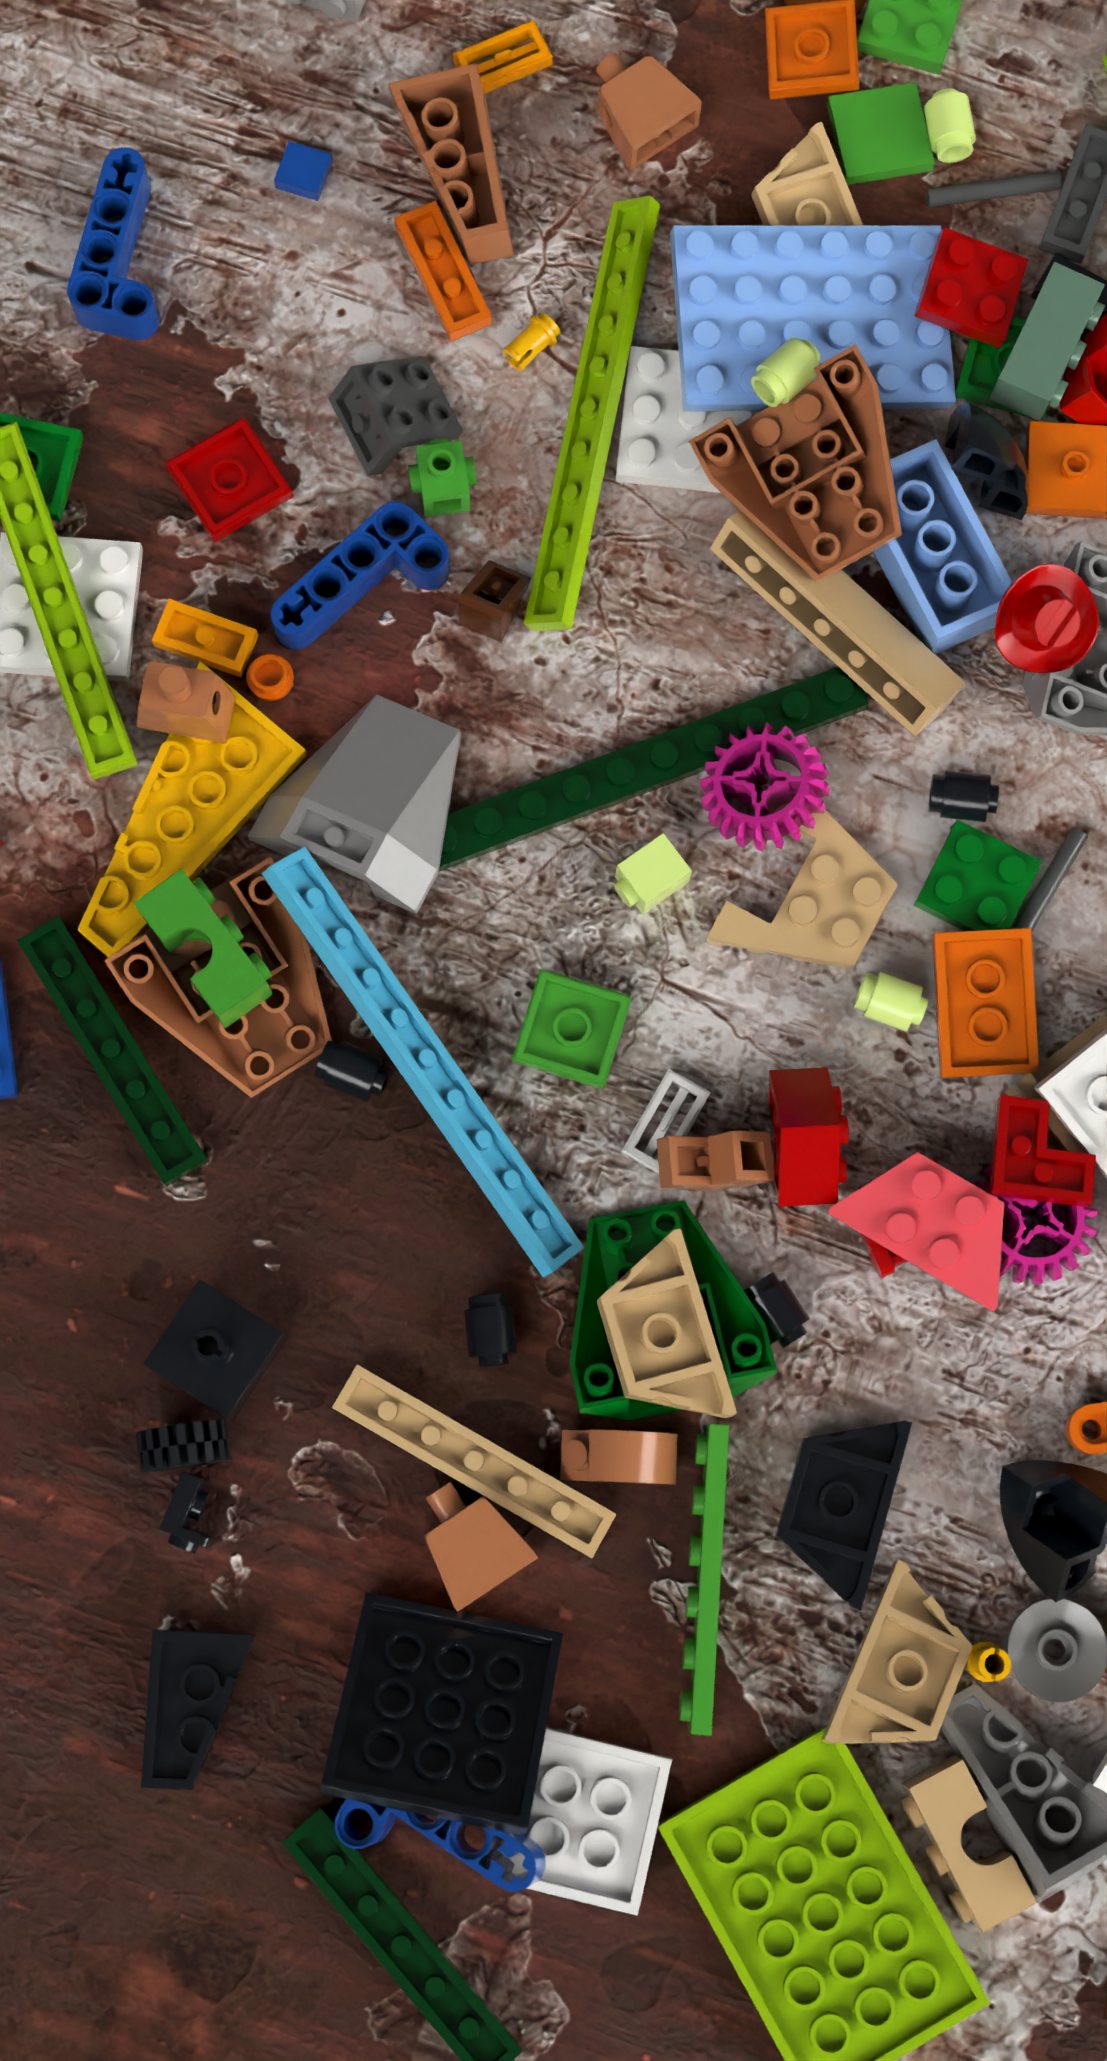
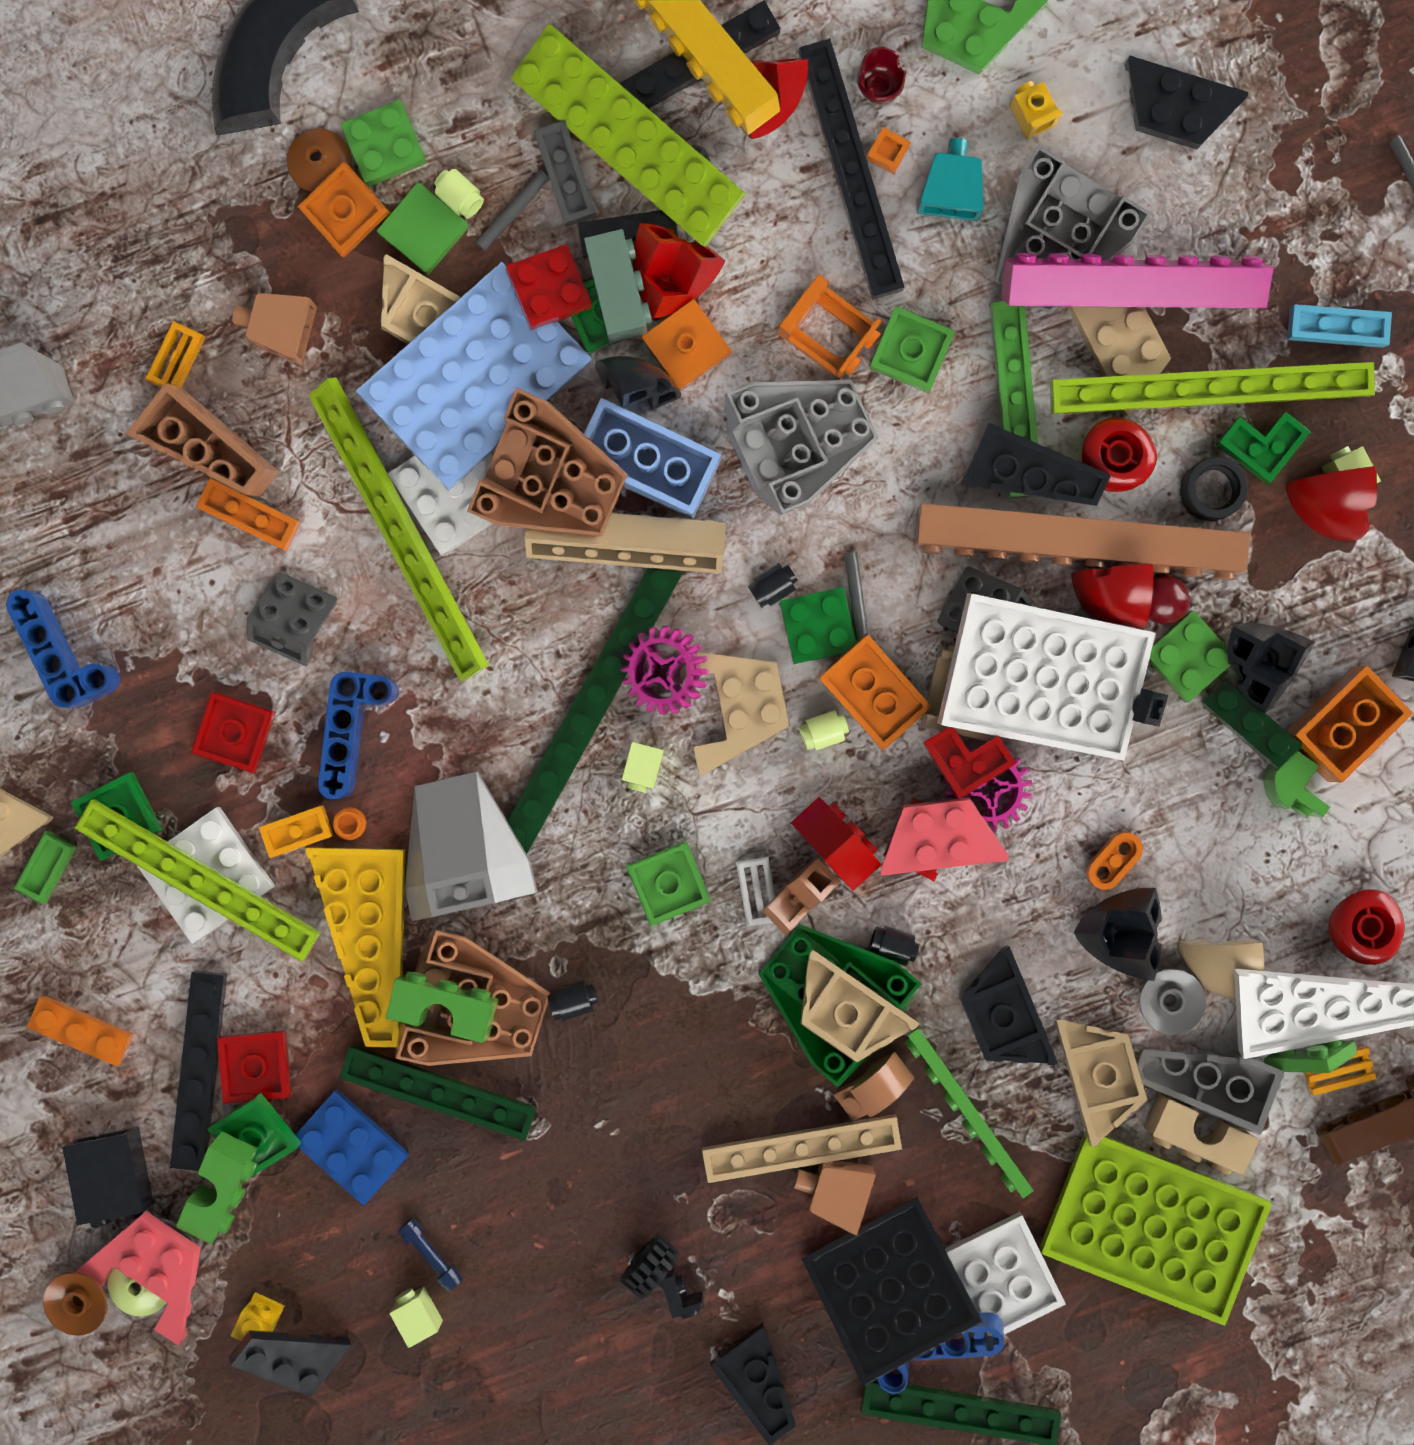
camera: 35 degrees left, 10 degrees up
nougat torso [136,661,235,744] -> none
black brick [143,1279,288,1421] -> none
medium azure plate [262,846,585,1278] -> none
blue tile [274,141,333,201] -> none
bright green brick [408,439,477,518] -> none
reddish brown slope [458,560,531,643] -> none
black brick [464,1294,518,1367] -> none
yellow pin [502,313,561,372] -> none
yellowish green brick [751,338,821,407] -> none
yellow pin [966,1641,1011,1682] -> none
red hat [995,563,1099,673] -> none

